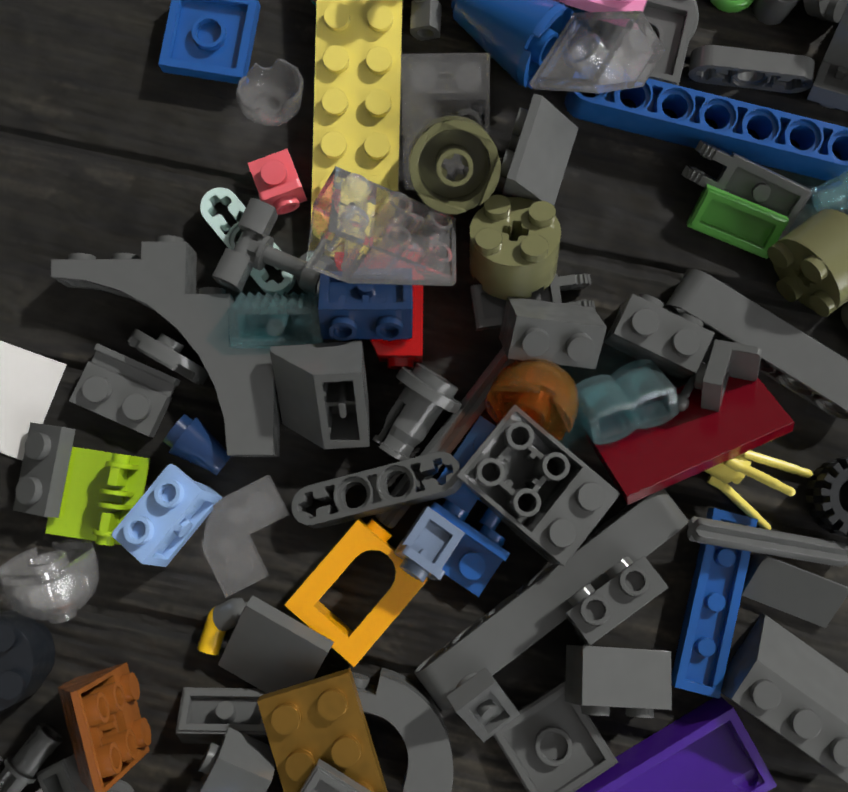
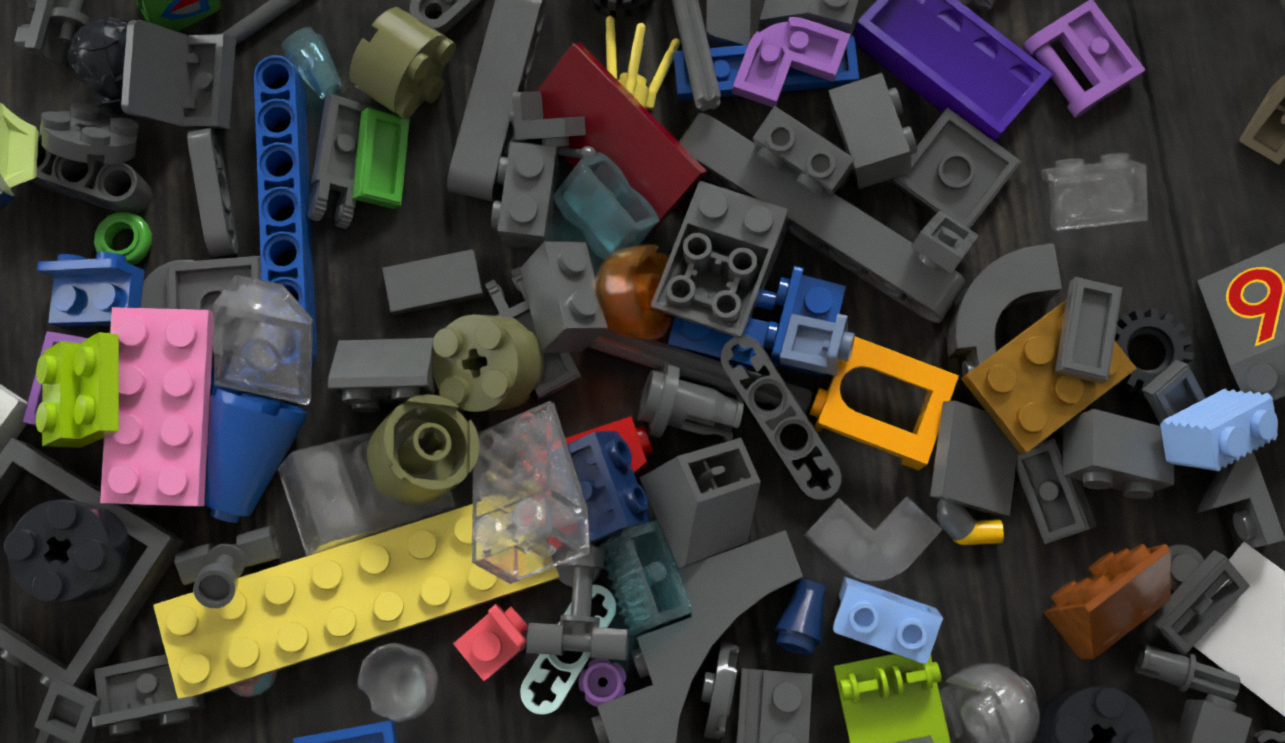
camera: 105 degrees left, 5 degrees down
none -> dark grey tile [382,249,484,316]
none -> medium lavender plate [578,658,626,706]
none -> medium lavender plate [732,17,850,107]

